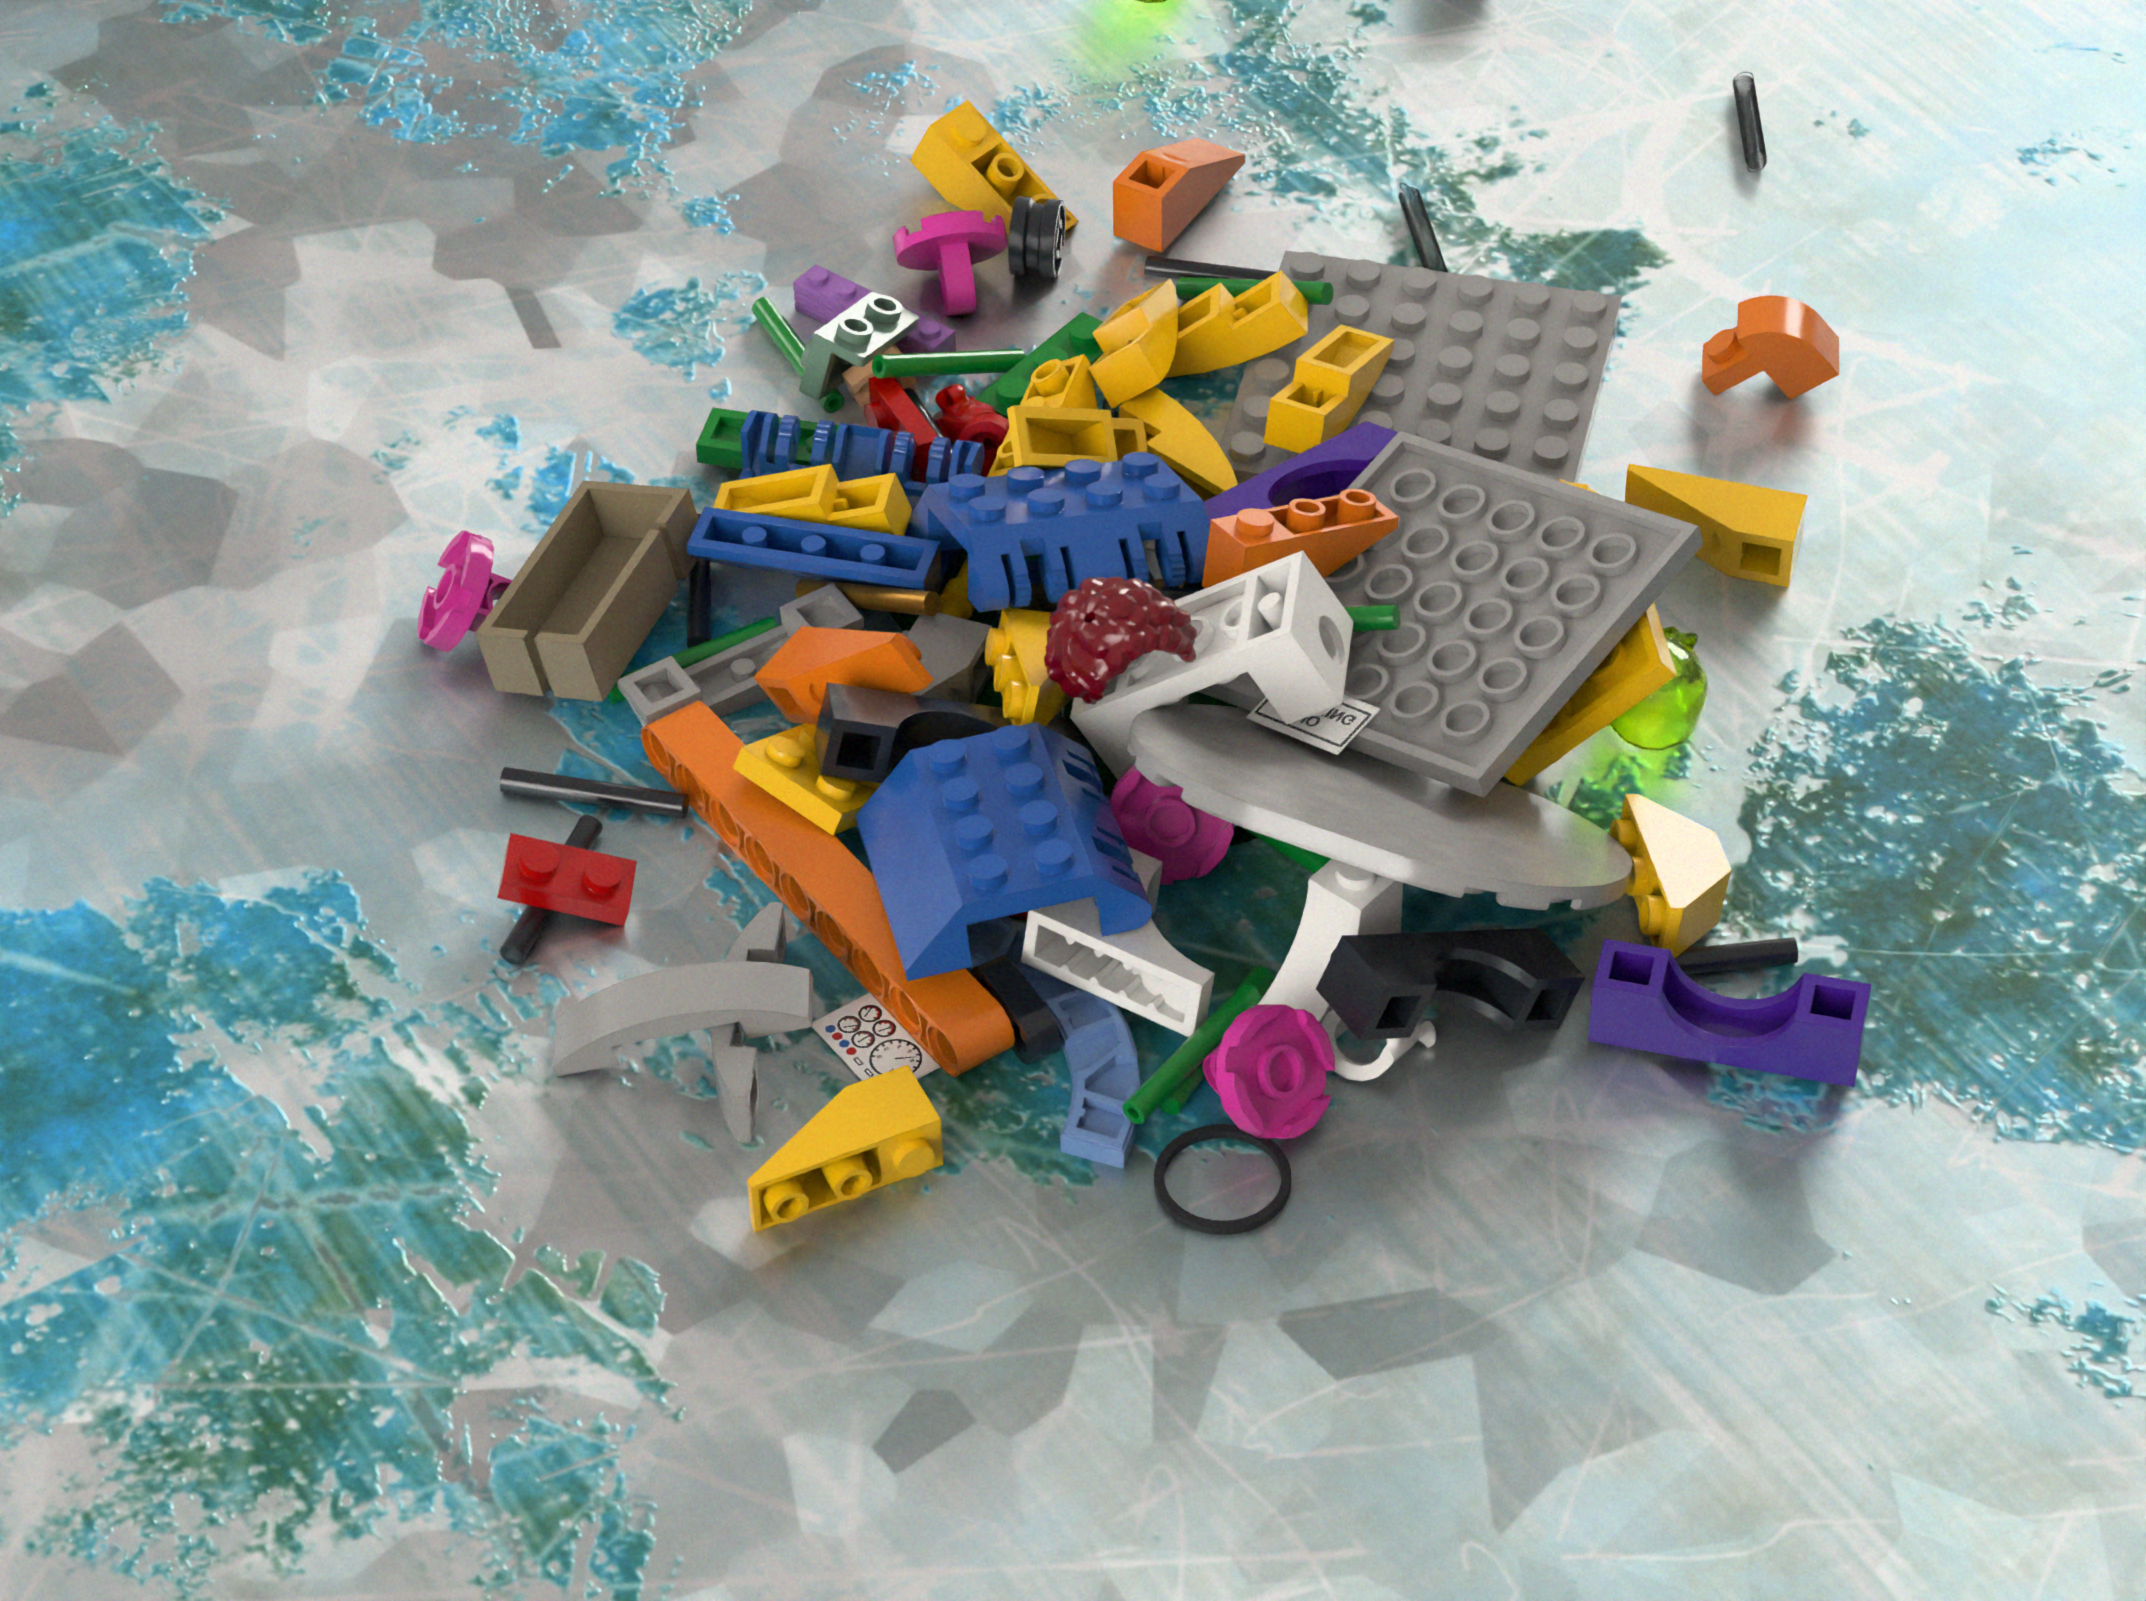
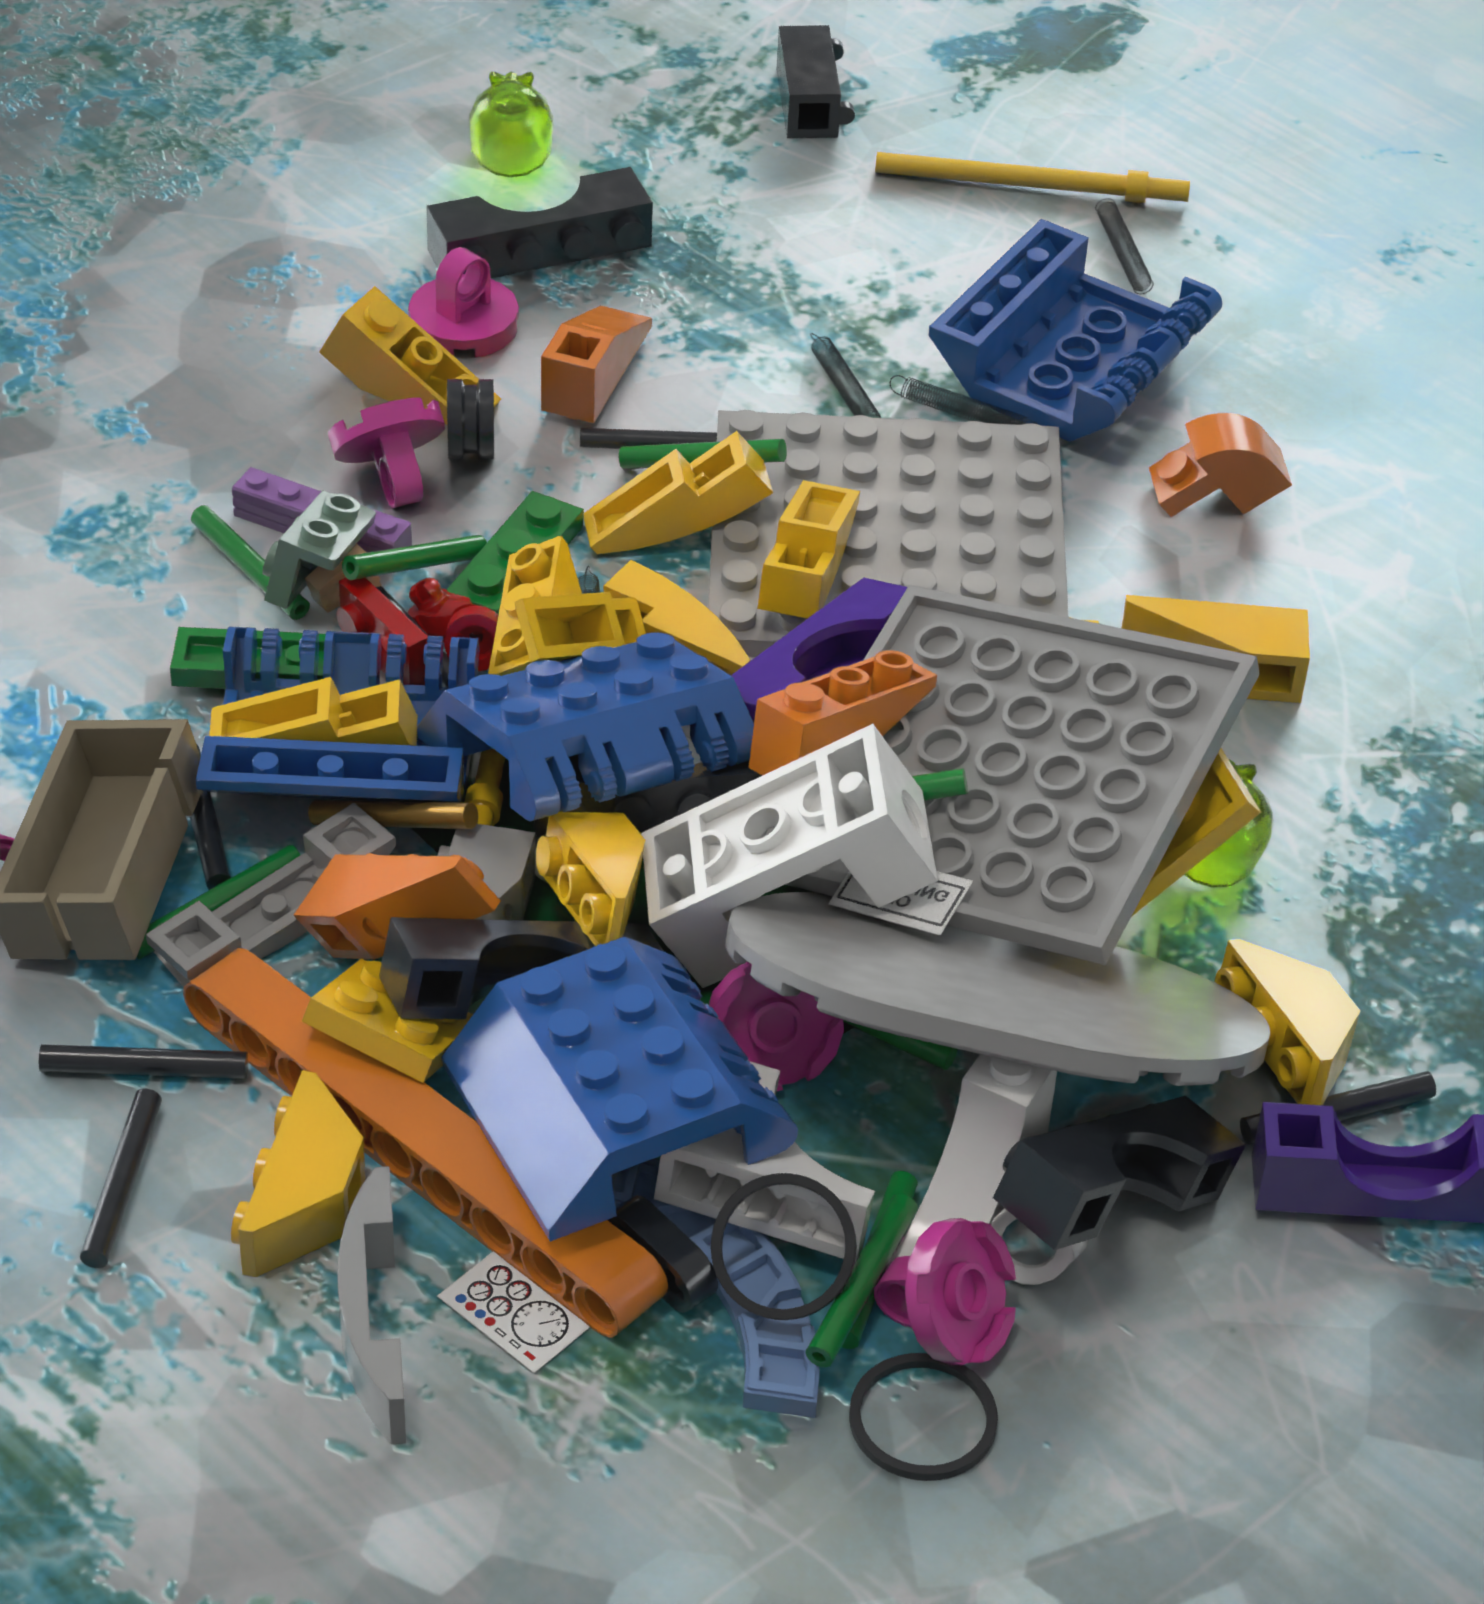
camera: 15 degrees left, 0 degrees up
red plate [497,833,637,926] -> none
light grey slope [552,961,813,1077] -> none
yellow slope [747,1065,943,1233] -> none
dark red hair [1044,577,1197,705] -> none
yellow slope [1088,278,1178,409] -> none
none -> yellow slope [231,1070,366,1277]
none -> dark pink tile [408,247,519,357]
none -> black arch [426,167,653,278]
none -> black piece [711,1173,857,1320]
none -> yellow bar [875,152,1190,203]
none -> black piece [889,375,1037,425]
none -> blue slope [928,219,1222,442]

